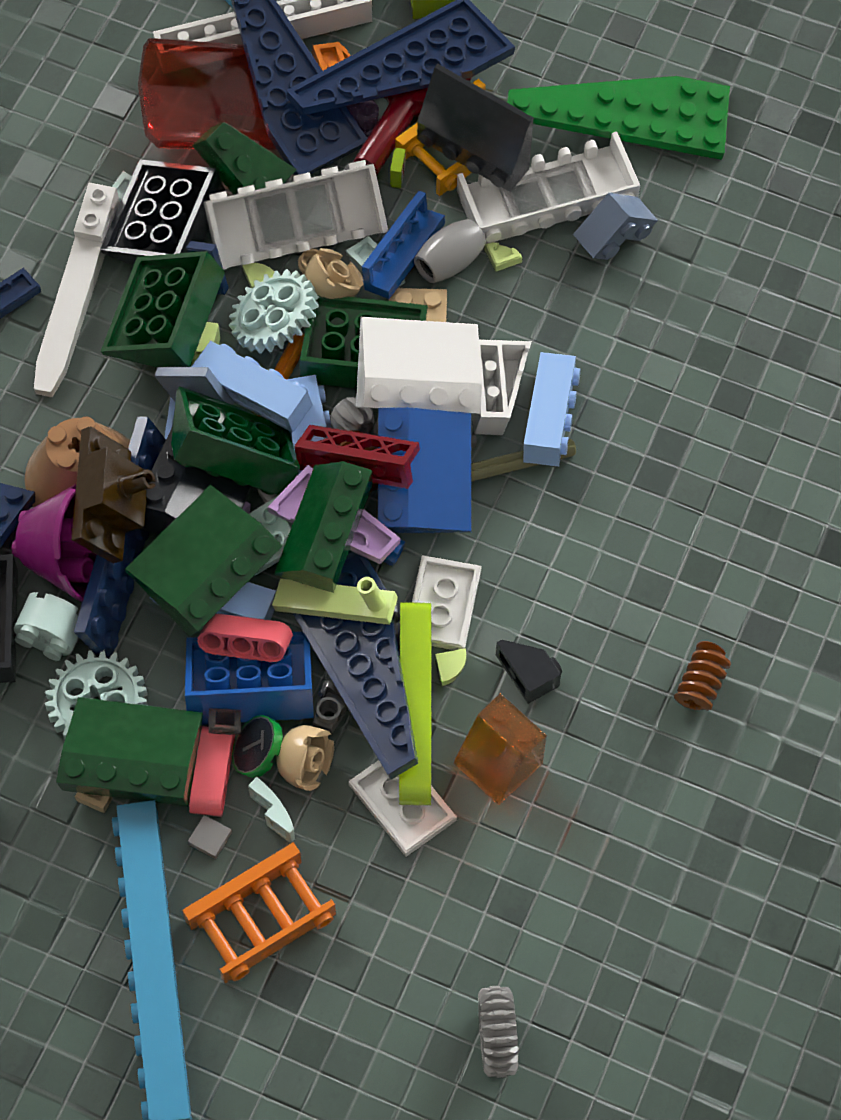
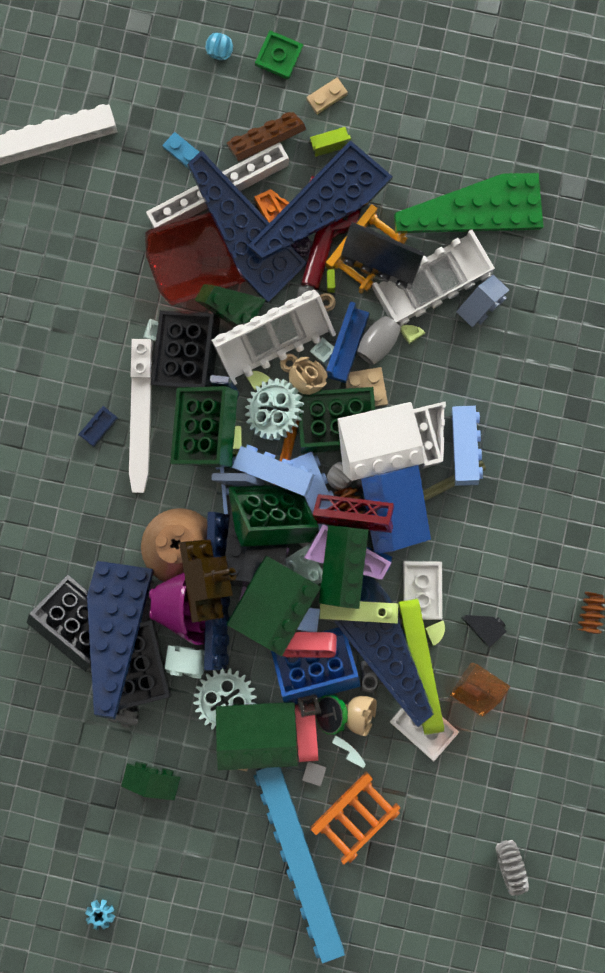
camera: 10 degrees left, 20 degrees up
none -> tan plate [320,293,336,312]

